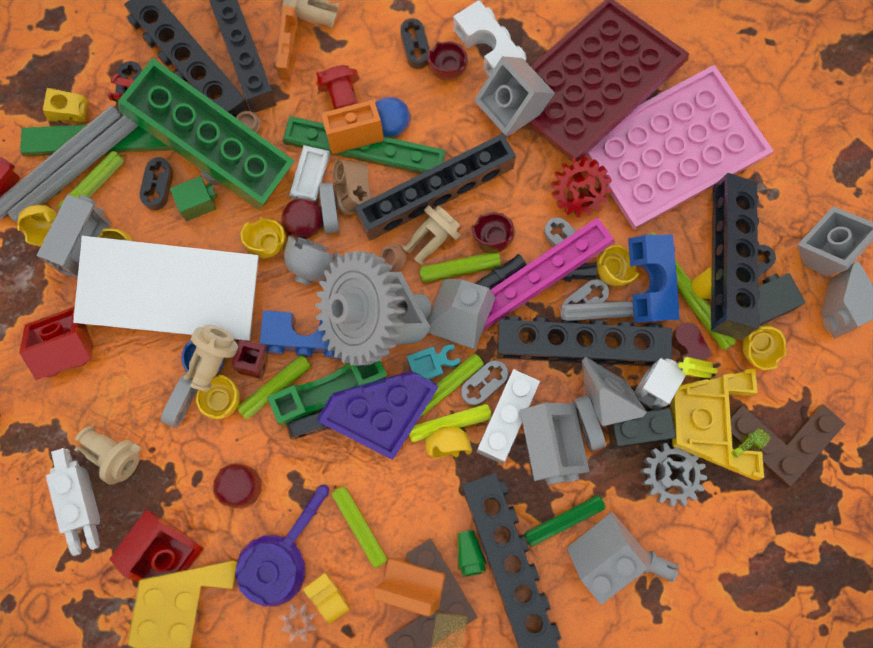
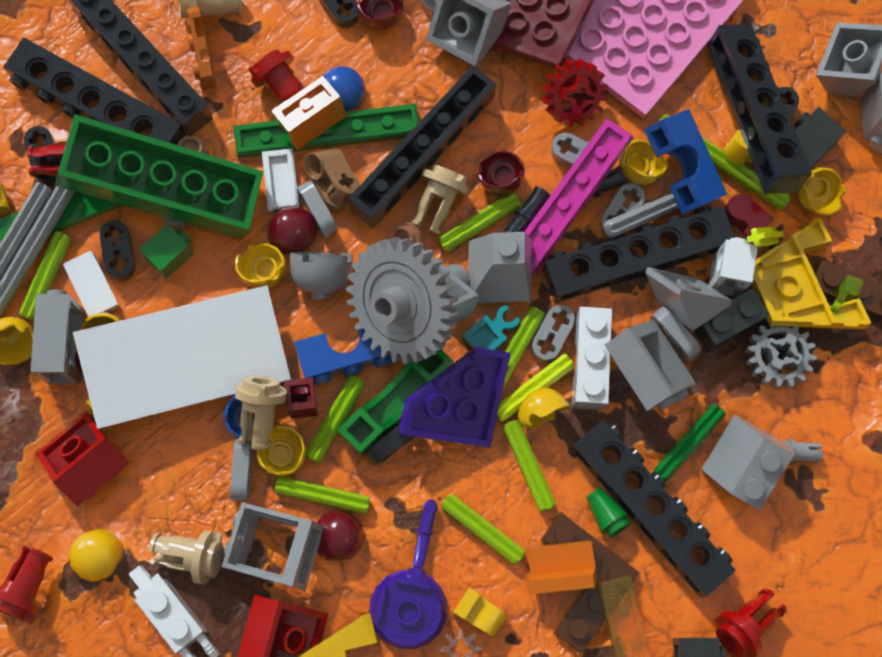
camera: 25 degrees left, 0 degrees up
none -> white tile [63,250,120,317]
none -> yellow hair [69,528,124,582]
none -> light grey window [222,502,324,591]
none -> lime axle [275,476,370,514]
none -> lime axle [503,420,556,512]

